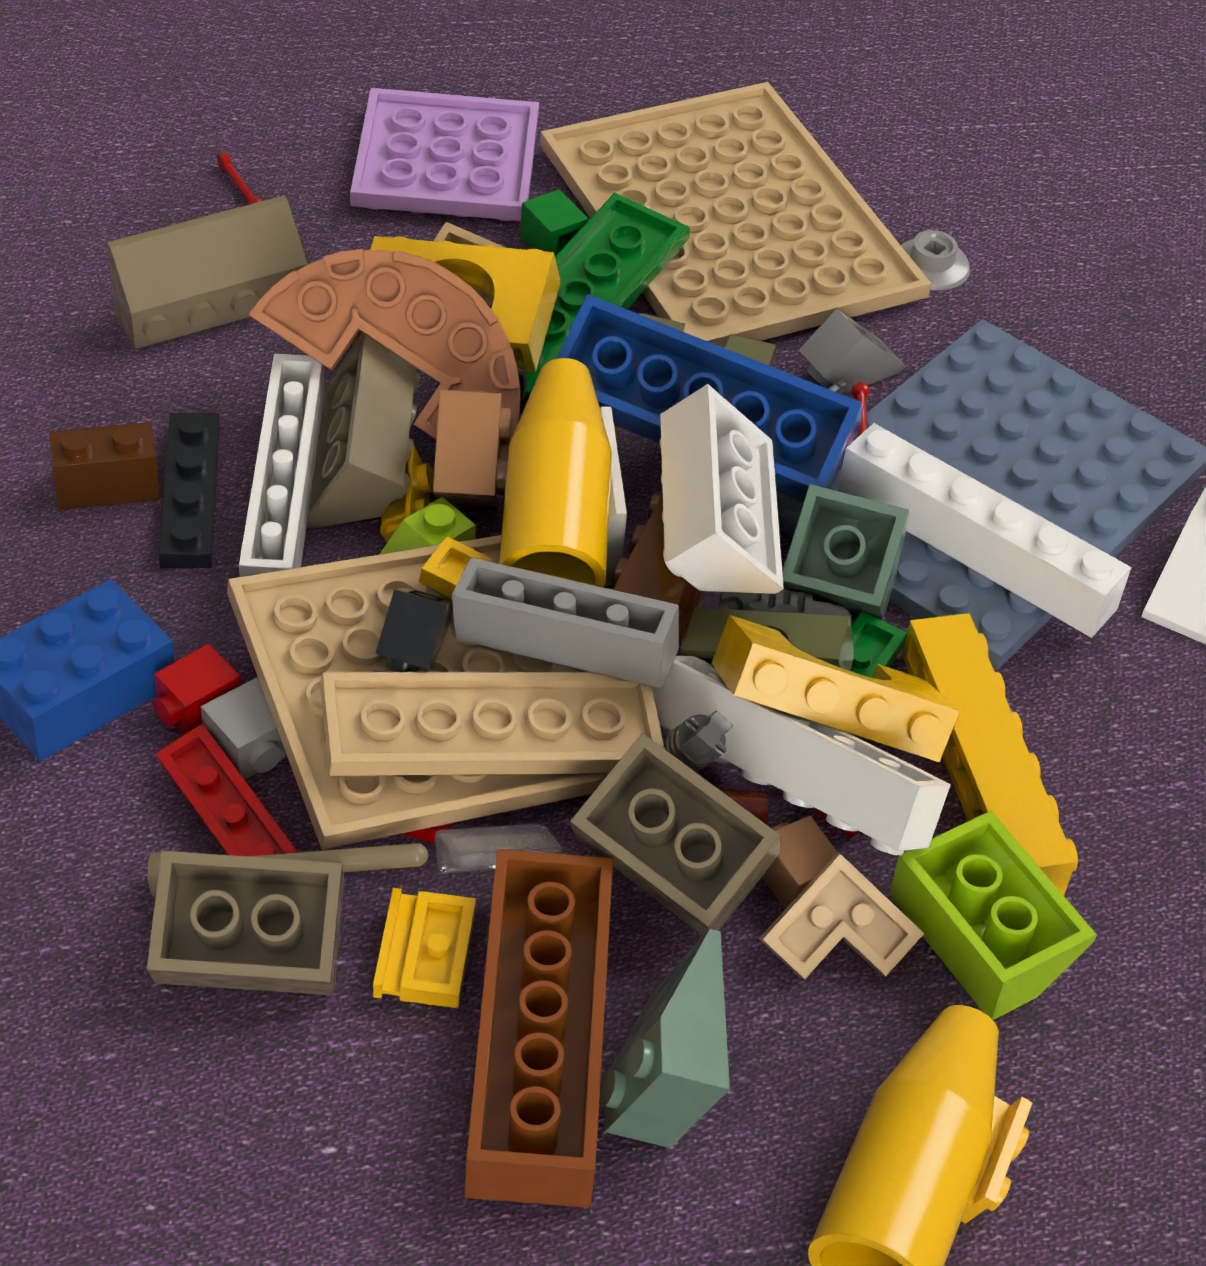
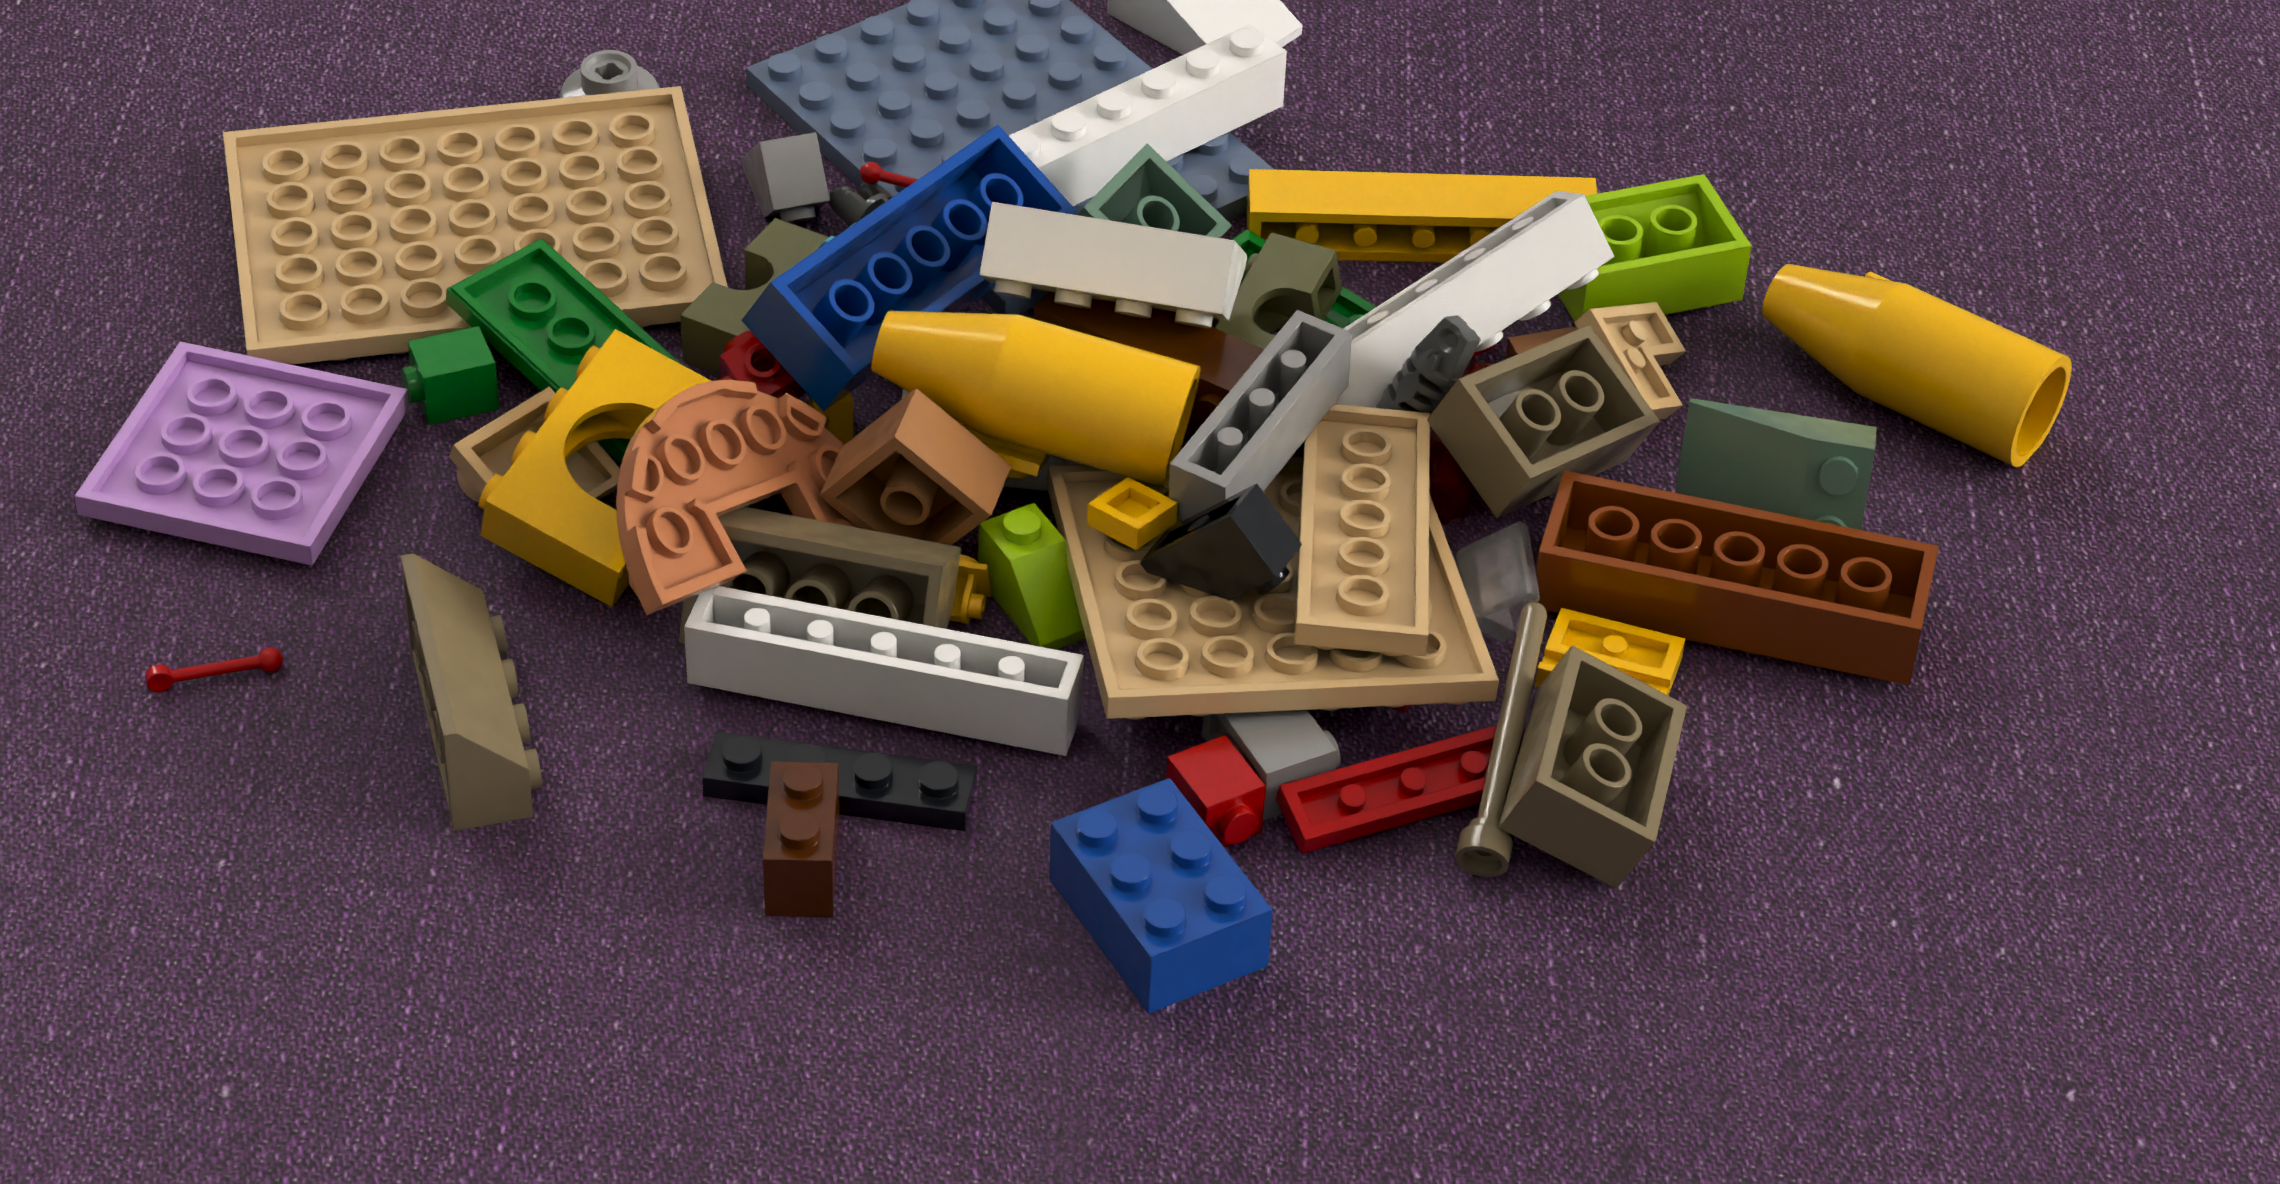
camera: 75 degrees left, 5 degrees down
yellow arch [711,615,959,762] -> none

